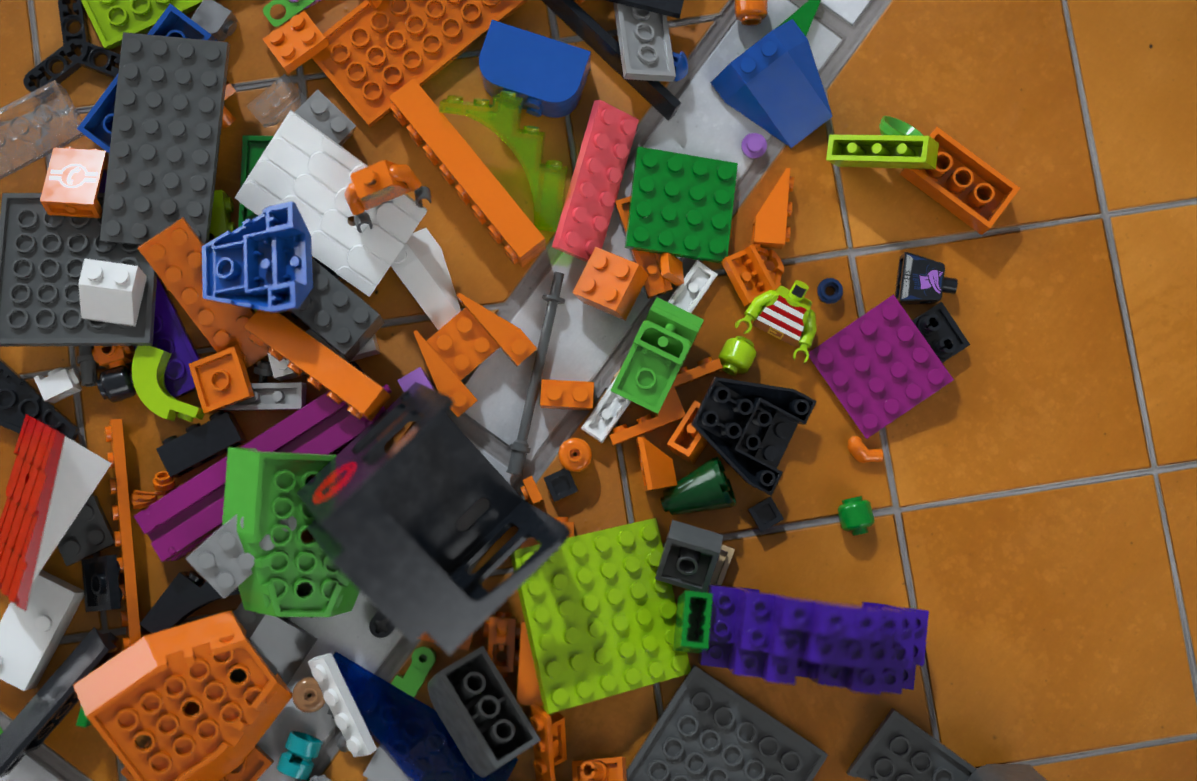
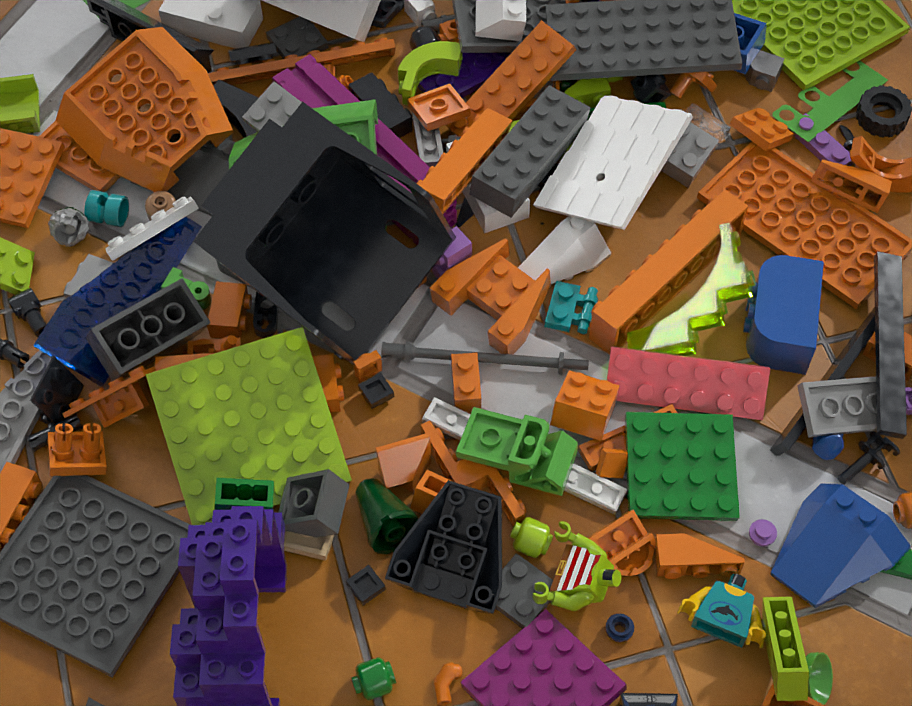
camera: 90 degrees right, 25 degrees down
blue wedge [202,201,313,313] -> none
orange torso [345,160,432,233] -> none
orange head [558,438,592,472] -> none
none -> dark grey plate [495,553,553,629]
none -> teal plate [544,281,598,334]
none -> black brick [630,74,671,104]
none -> teal torso [677,574,766,648]
none -> black piece [837,431,900,485]

